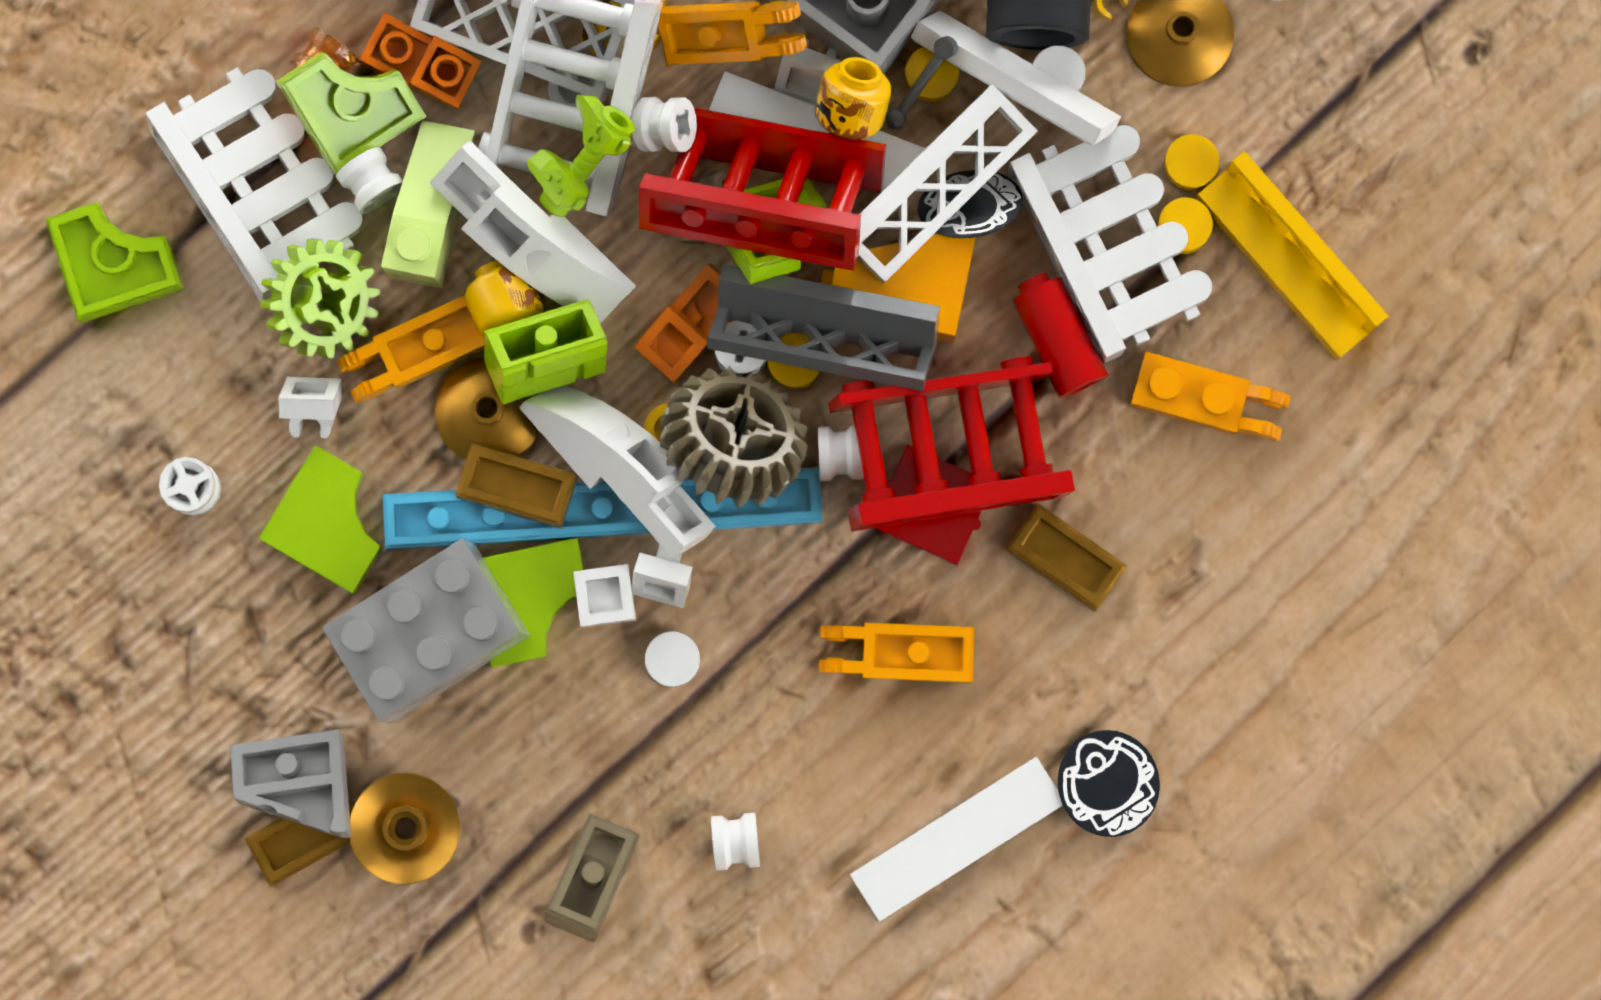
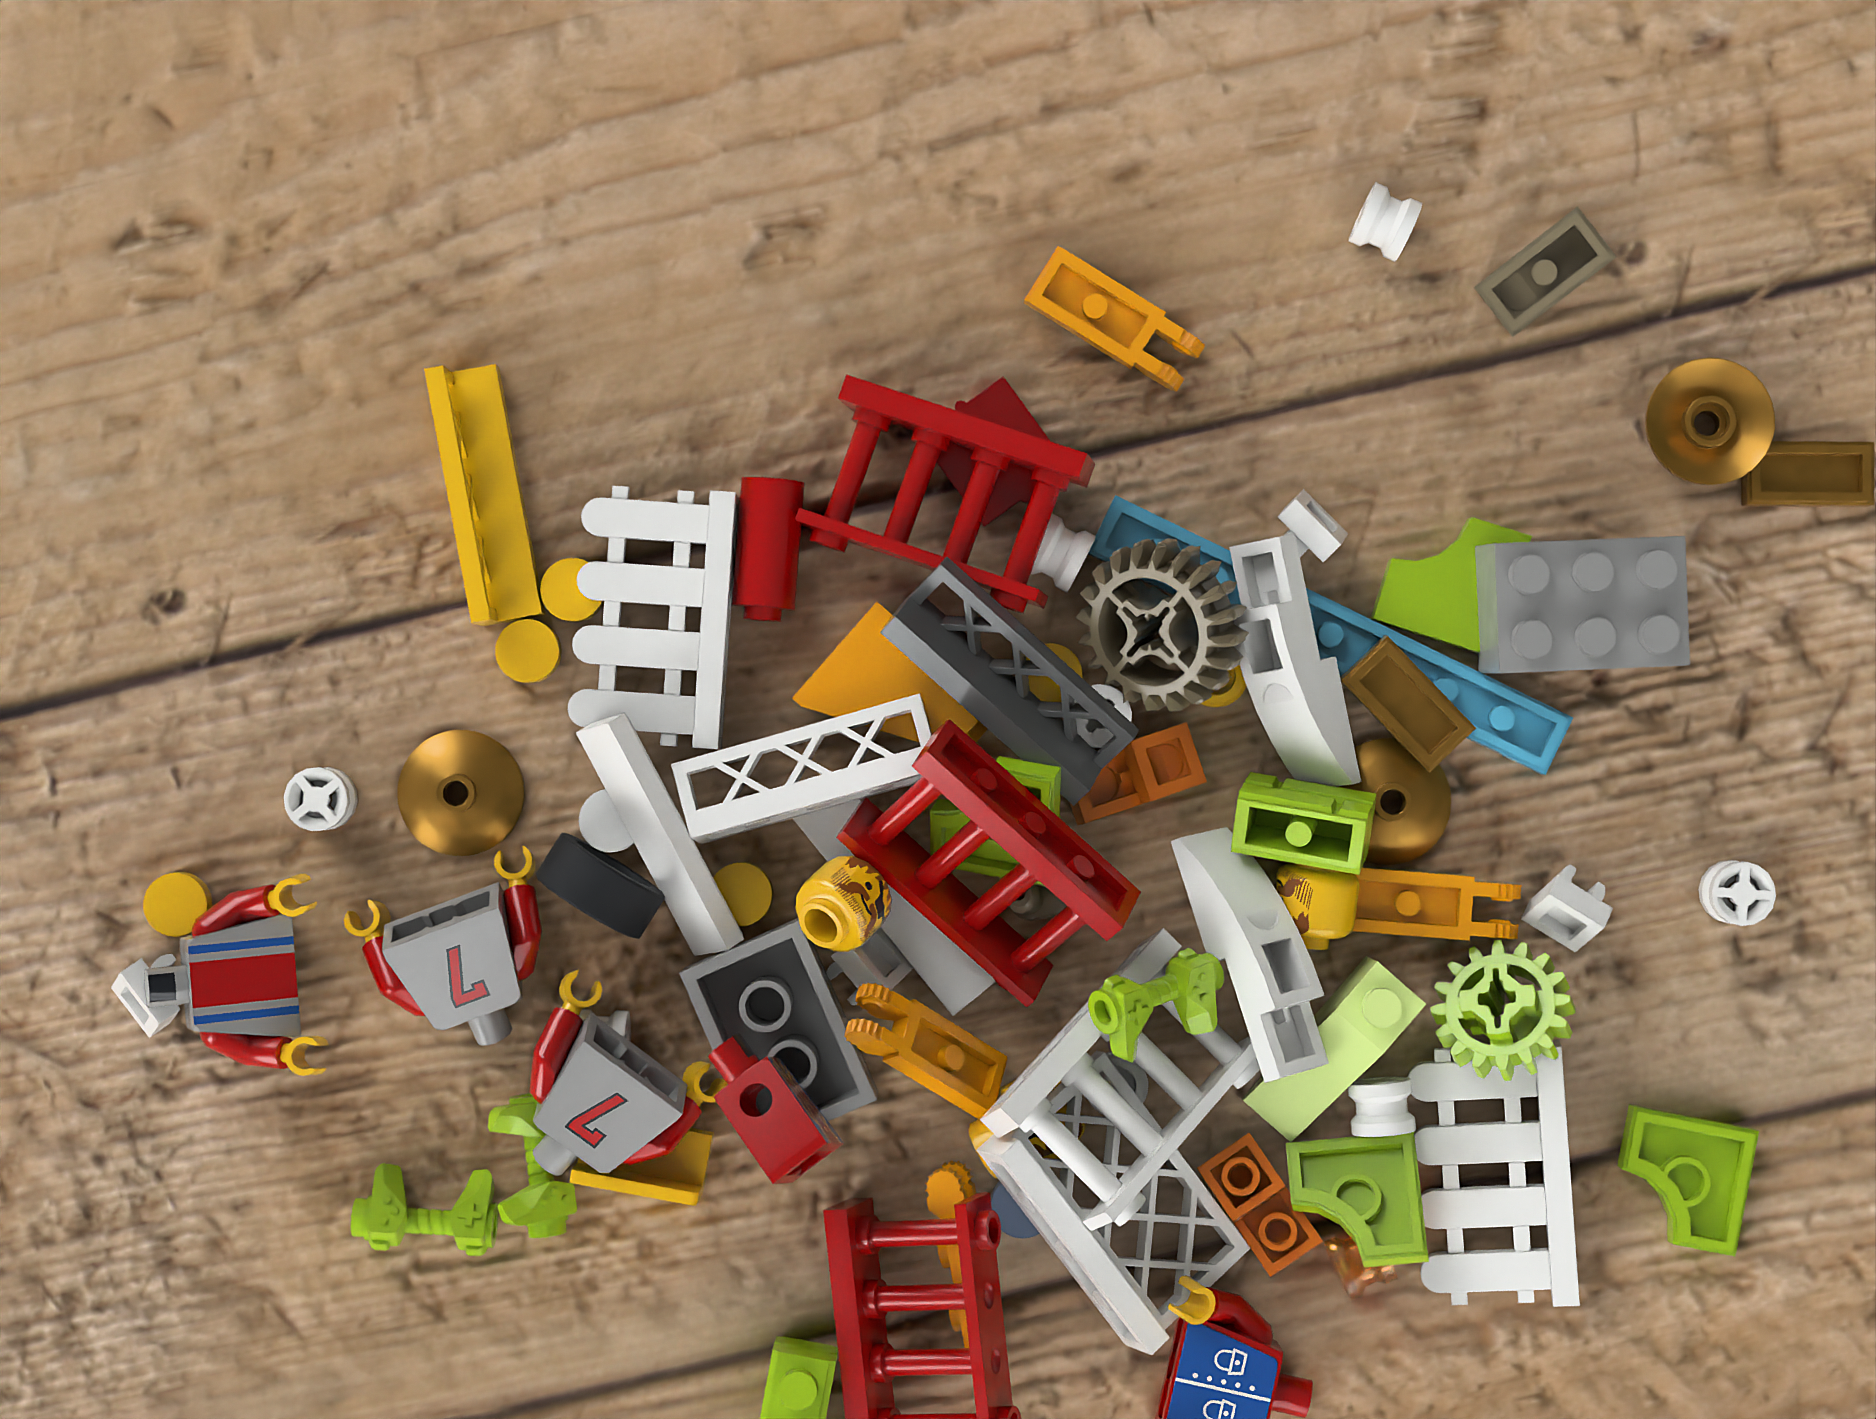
camera: 155 degrees left, 5 degrees up
light grey wing [230,729,351,838] -> none
lime tile [258,445,383,595] -> none
white tile [573,564,636,628] -> none
white wheel [632,97,697,152] -> none
white tile [645,631,700,687] -> none
white tile [850,756,1063,922] -> none
dark grey hinge [886,36,958,129] -> none
black sticker [917,170,1023,238] -> none
pearl gold tile [1006,503,1127,612] -> none
black sticker [1057,730,1160,837] -> none
light orange hinge [1129,351,1291,441] -> none

